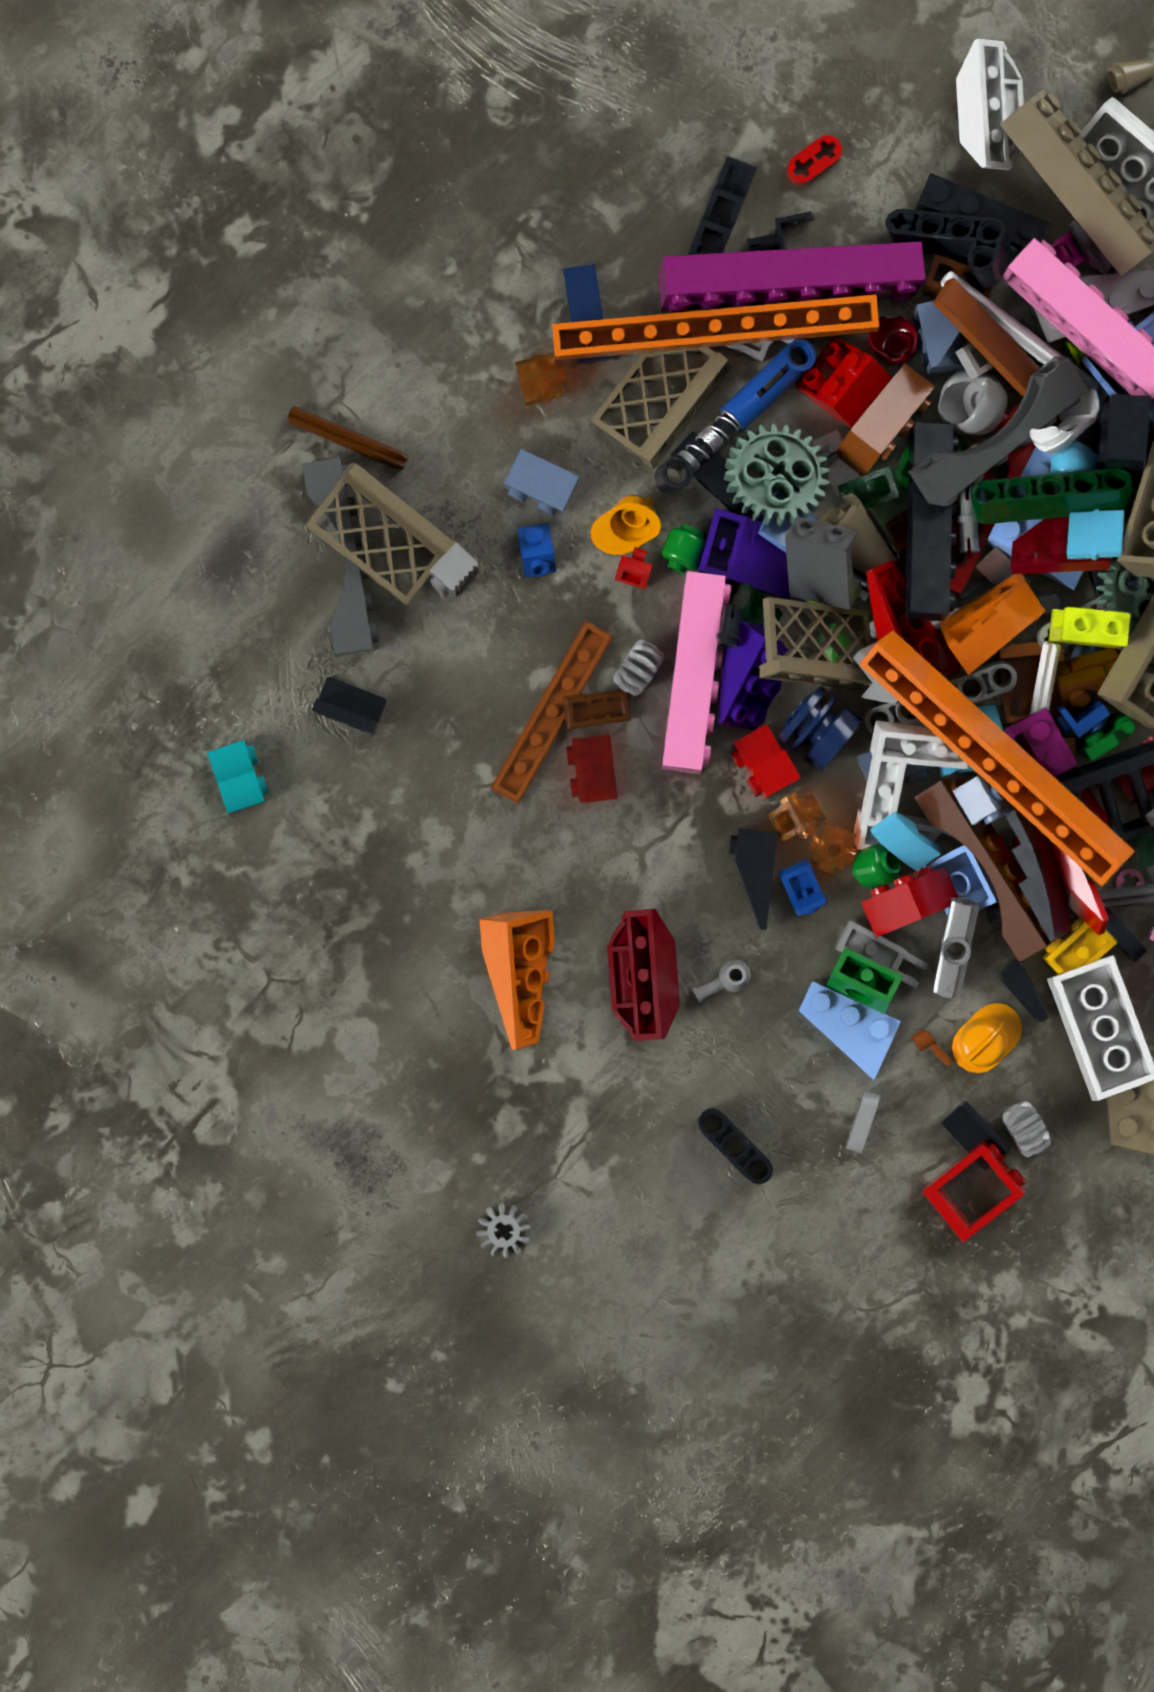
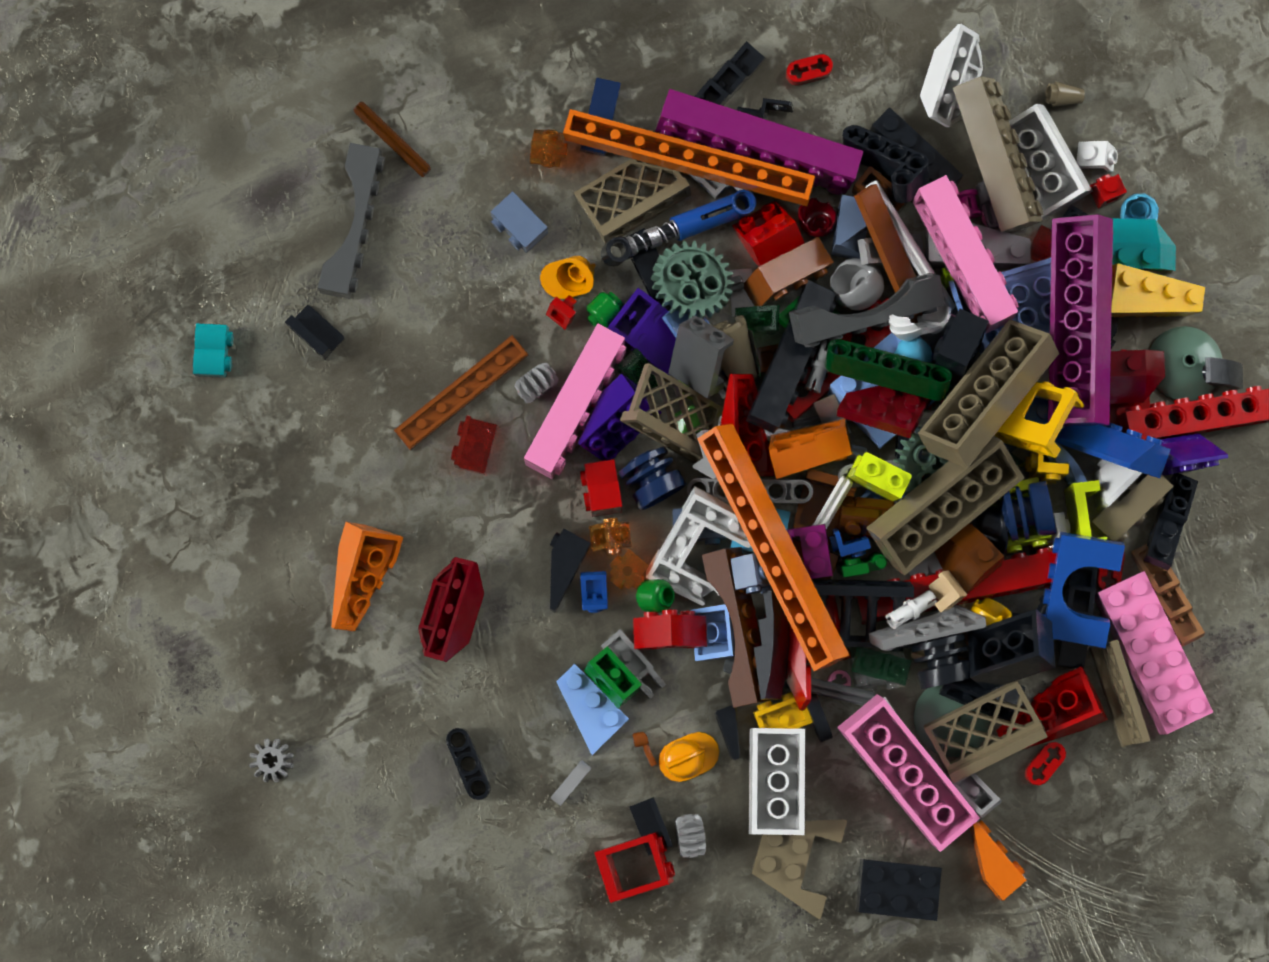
camera: 20 degrees right, 5 degrees down
dark tan fence [305,463,455,605] -> none
light grey brick [429,542,479,598] -> none
blue bracket [517,523,556,577] -> none
reddish brown plate [562,688,631,730] -> none
light grey bar [692,960,751,1003] -> none
black pin [716,605,744,648] -> none
medium azure slope [871,812,941,871] -> none
light grey piece [932,897,980,998] -> none
medium azure piece [1067,509,1124,560] -> none

